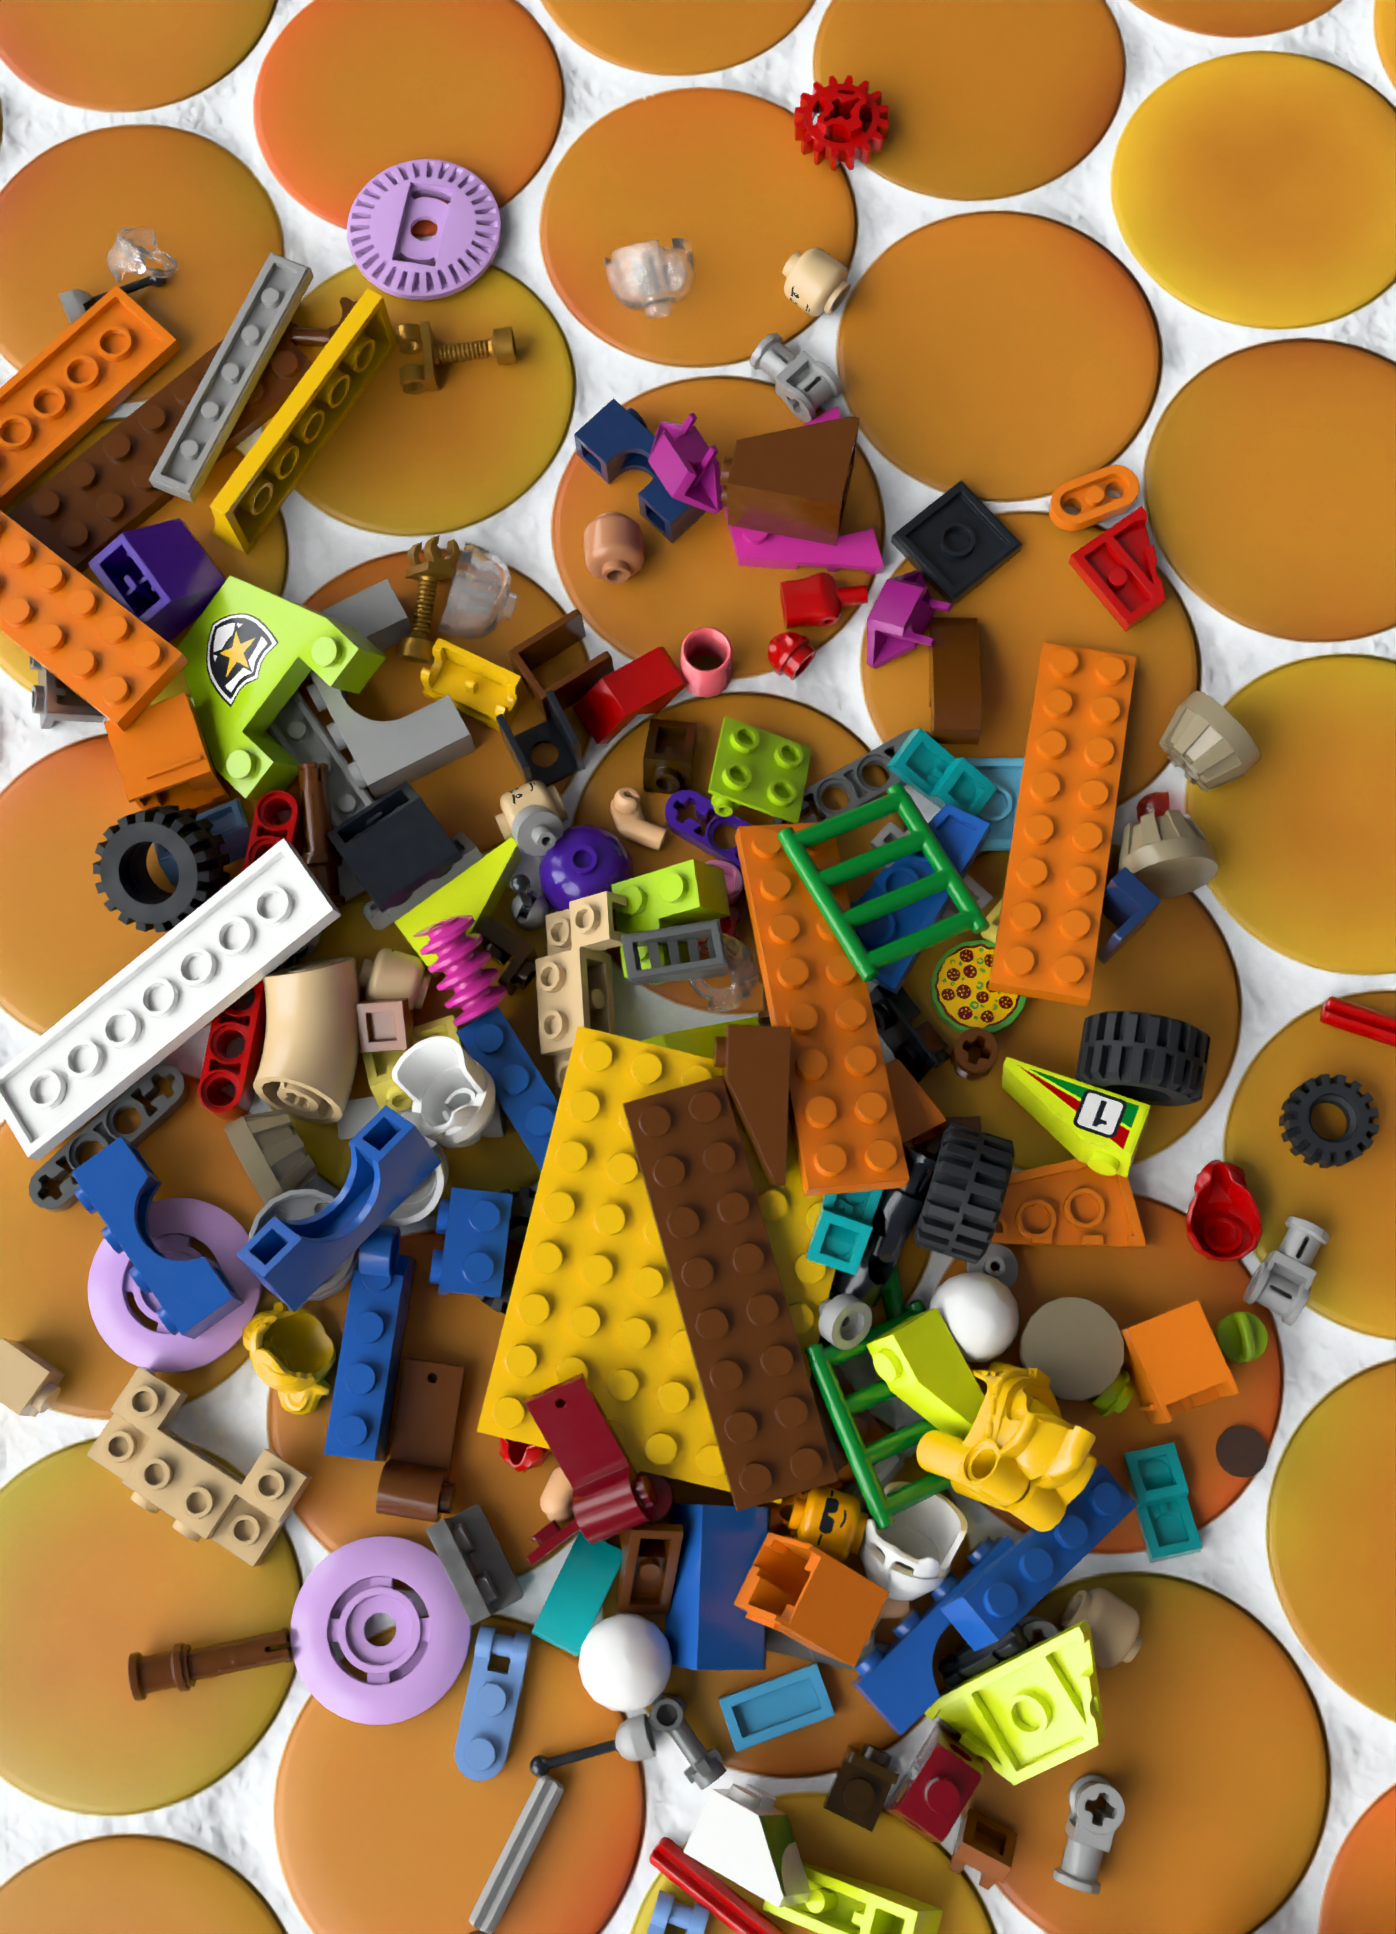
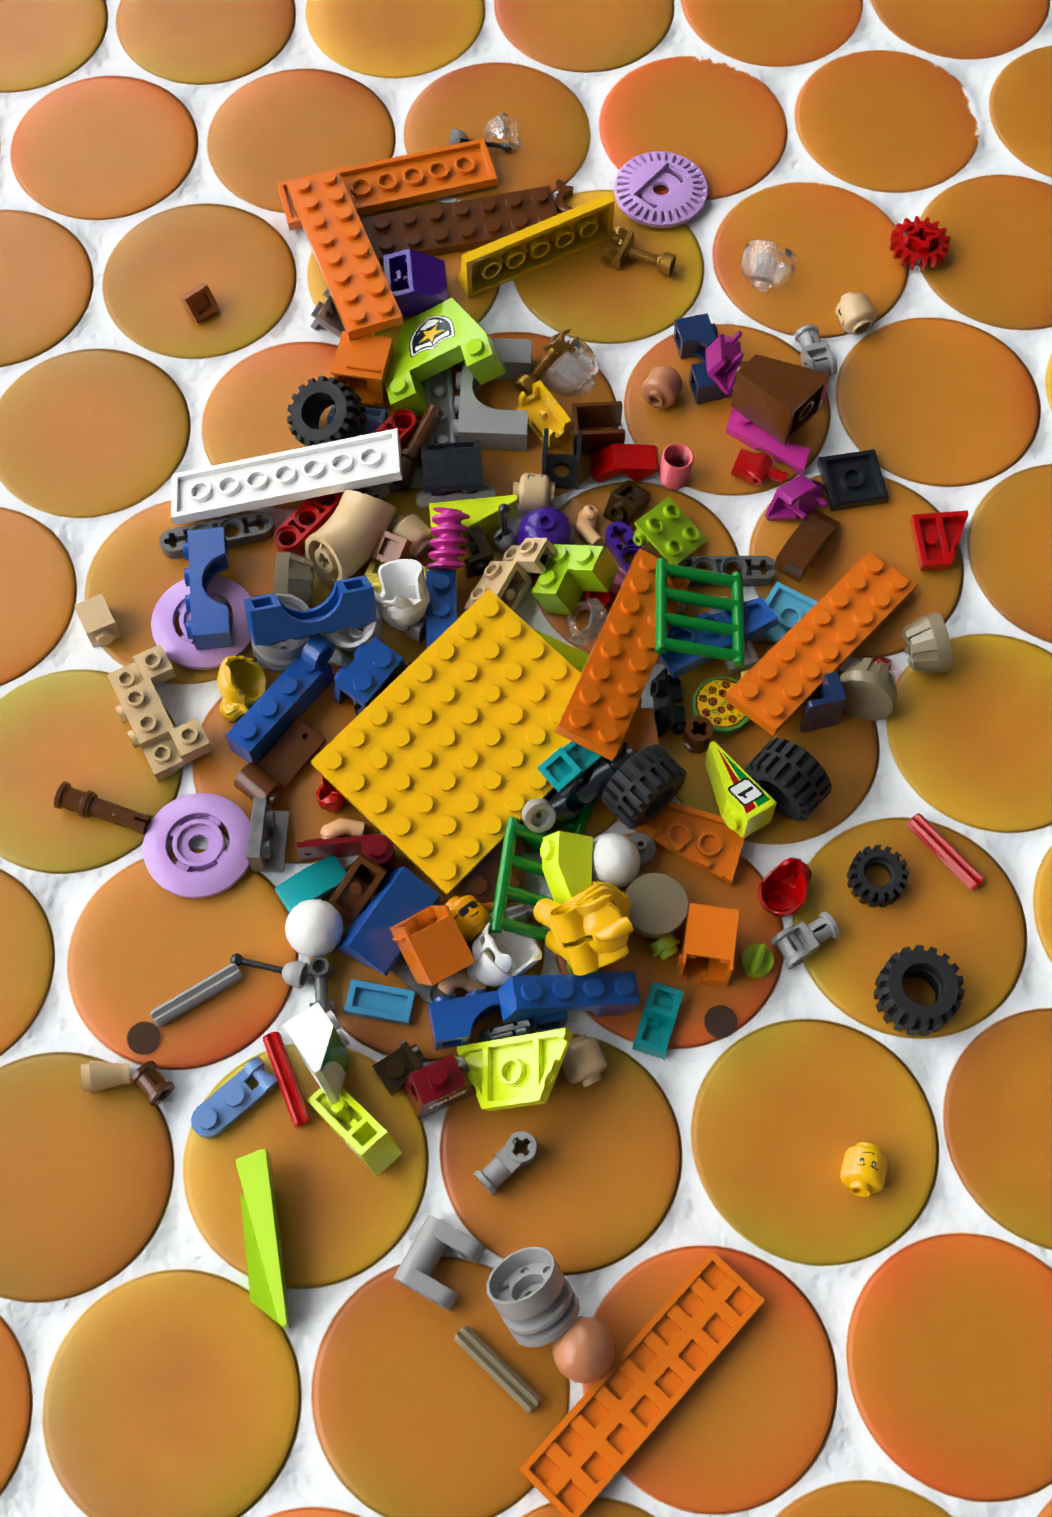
camera: 25 degrees right, 10 degrees down
light grey tile [149,253,314,503] -> none
medium blue plate [455,1624,532,1781] -> none
light grey tile [511,805,563,857] -> none
dark red door [525,1373,657,1544] -> none
dark grey slope [621,919,728,985] -> none
reddish brown plate [622,1075,838,1512] -> none
reddish brown slope [713,1024,791,1185] -> none
red plate [768,631,816,680] -> none
teal slope [886,728,998,817] -> none
dark orange tile [949,1808,1017,1890] -> none
orange plate [1048,465,1140,532] -> none

